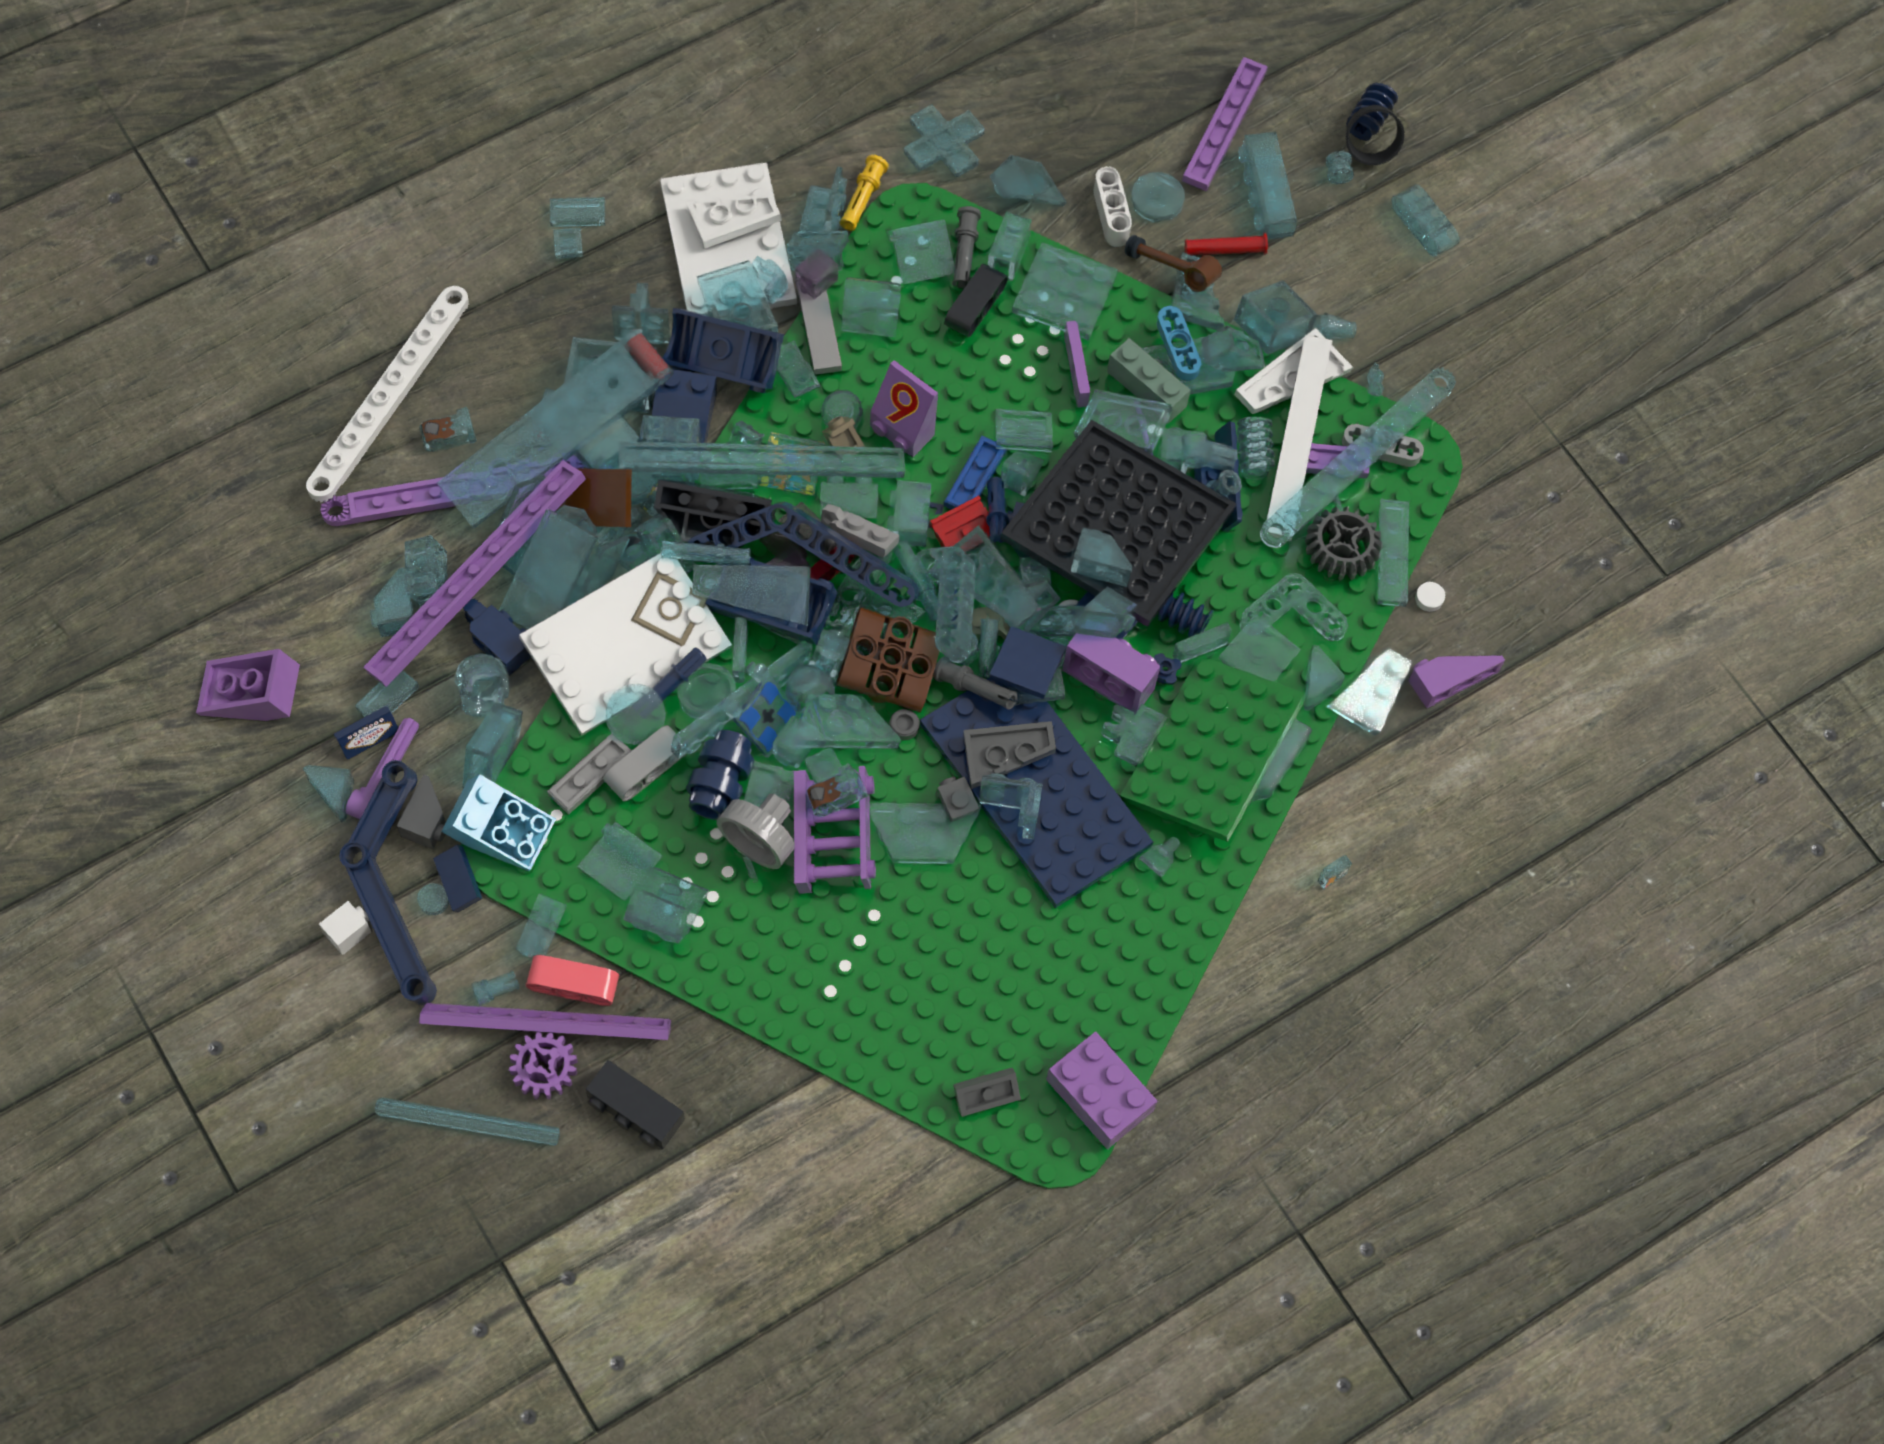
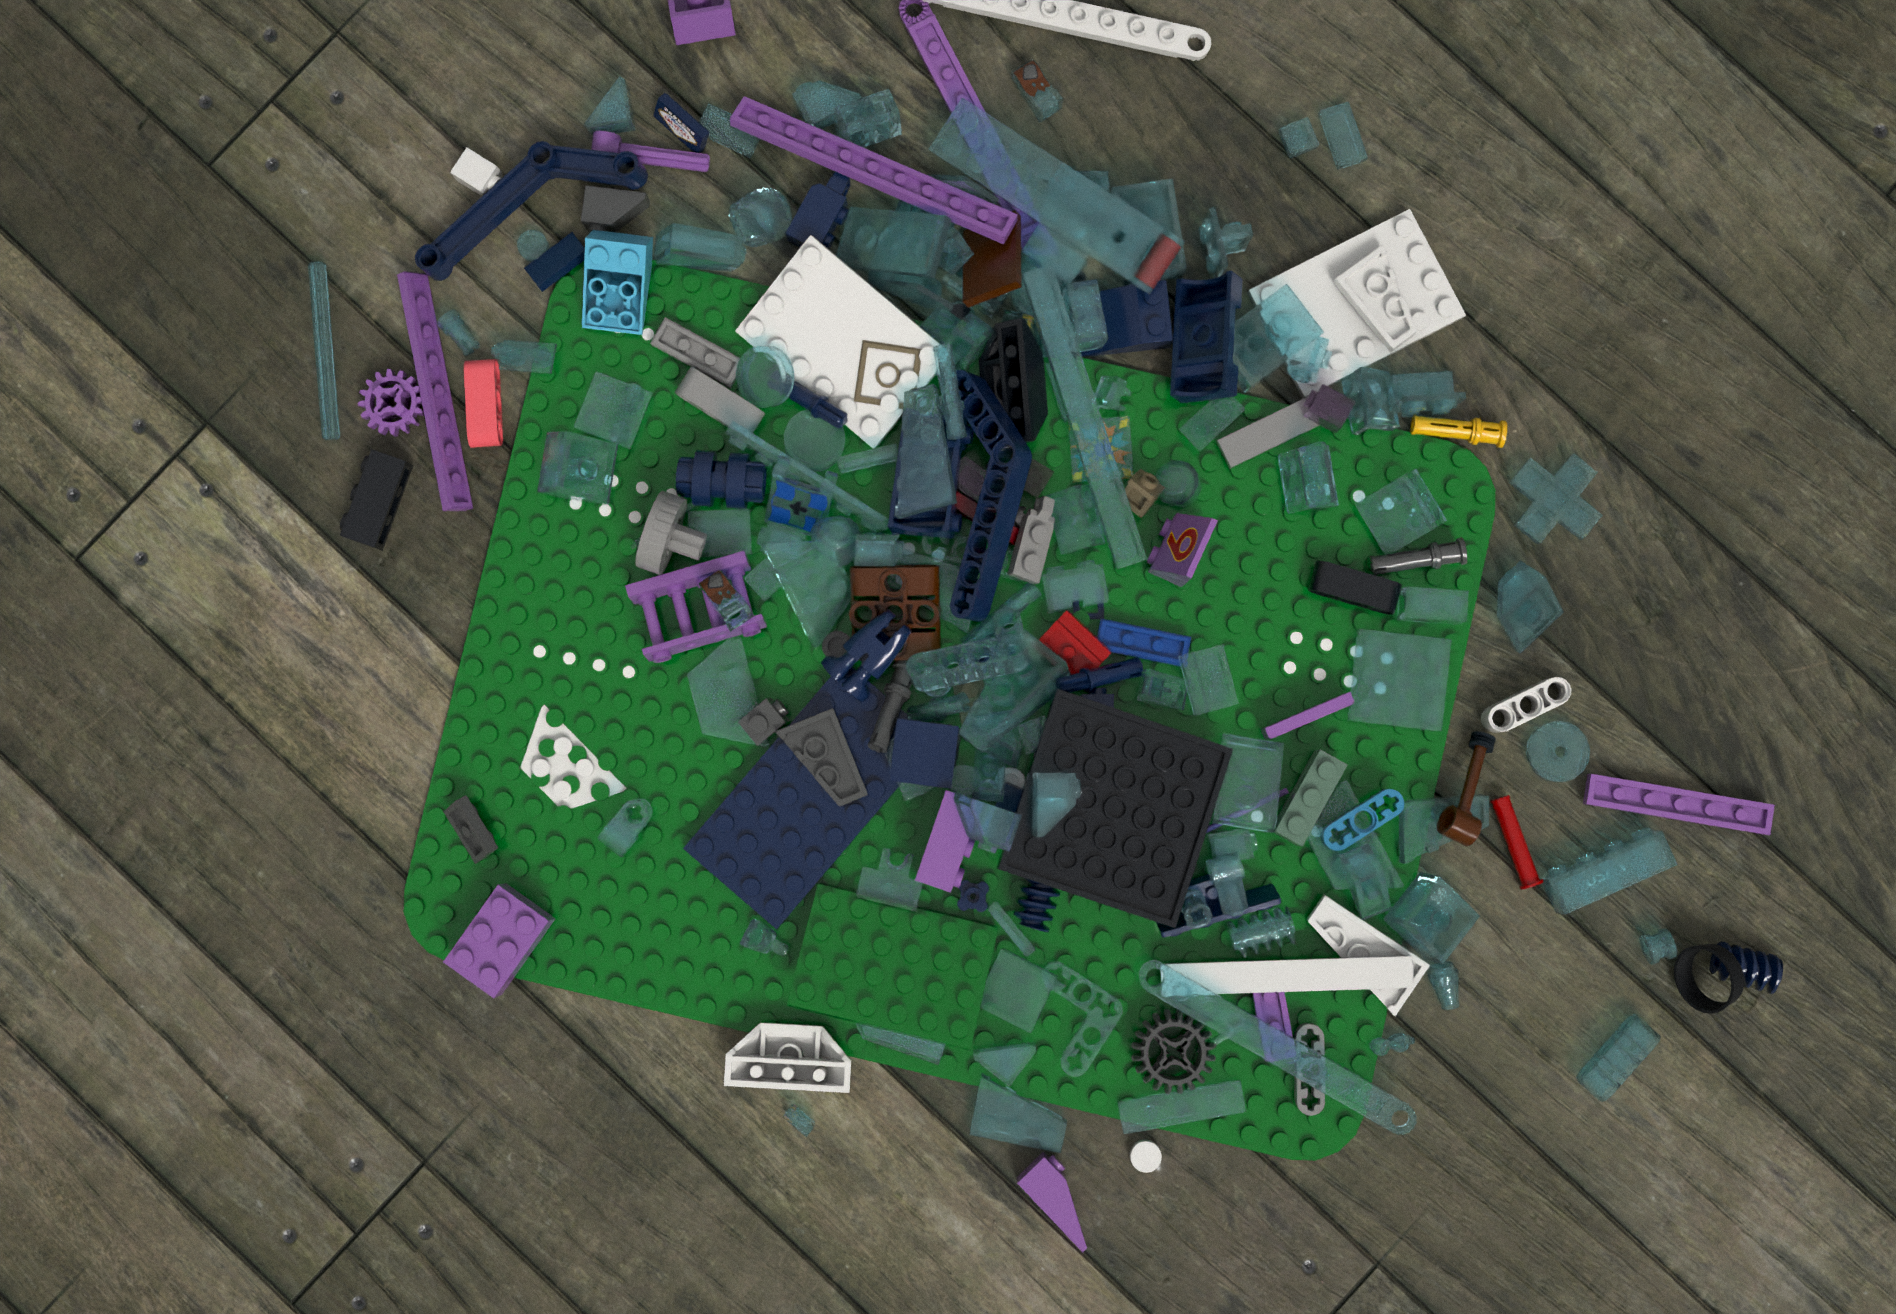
camera: 85 degrees right, 20 degrees up
clear light blue bracket [979,773,1043,839] -> none
none -> white wing [520,705,627,809]
none -> clear light blue piece [597,798,653,858]
none -> white wedge [724,1022,851,1093]
none -> dark blue piece [821,609,912,702]

